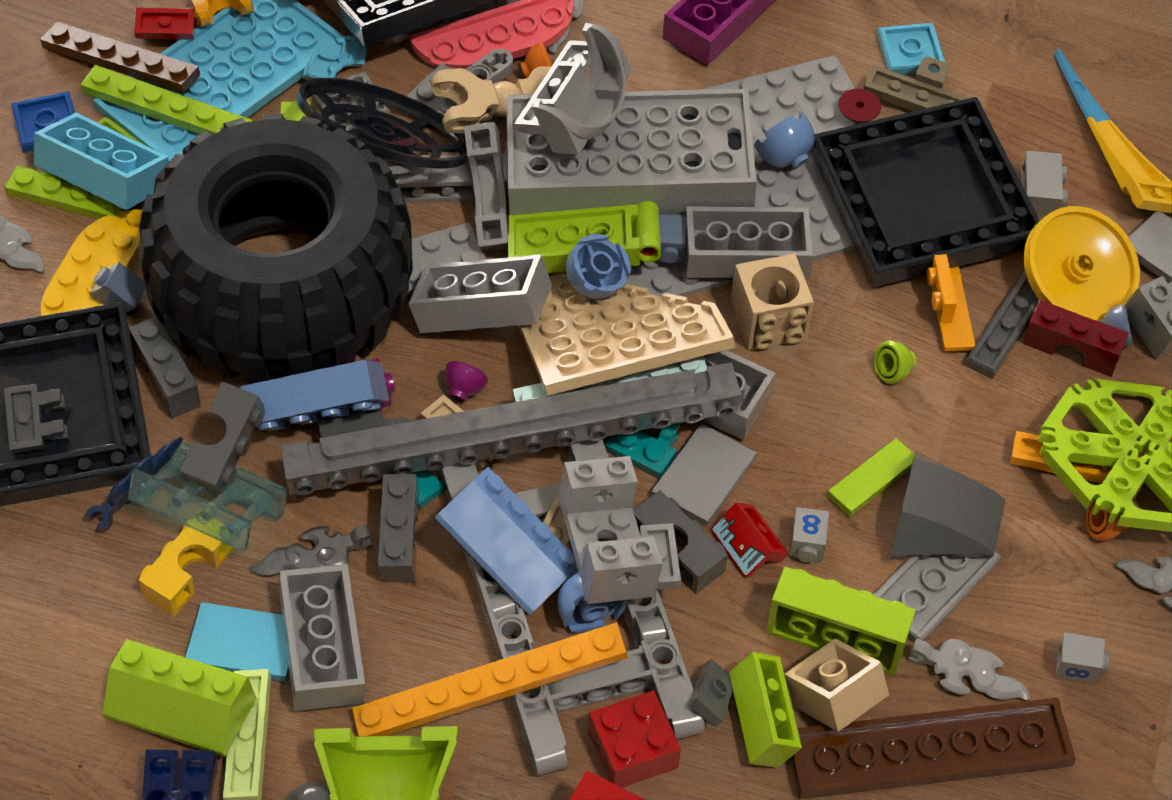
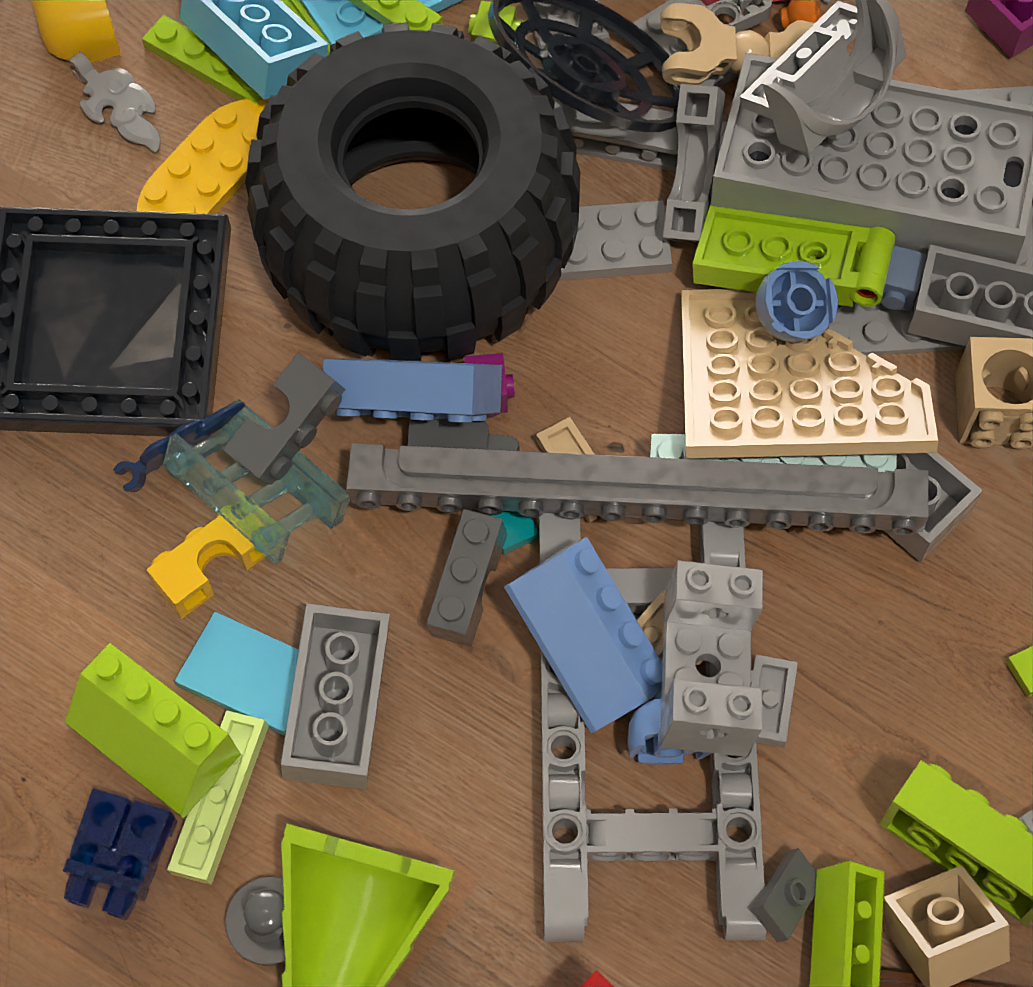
camera: 20 degrees right, 10 degrees up
dark grey plate [4,384,69,454] -> none
sand blue brick [90,262,146,312] -> none
dark grey arch [129,317,201,419] -> none
flat silver piece [250,525,373,576] -> none
light orange plate [352,622,628,737] -> none
light grey brick [409,255,552,333] -> none
magenta brick [445,361,488,402] -> none
red brick [588,690,681,788] -> none
teal plate [605,423,680,480] -> none
dark grey arch [633,490,728,594] -> none
light grey tile [651,423,757,527] -> none
red panel [711,502,789,577] -> none
light grey brick [789,507,829,562] -> none

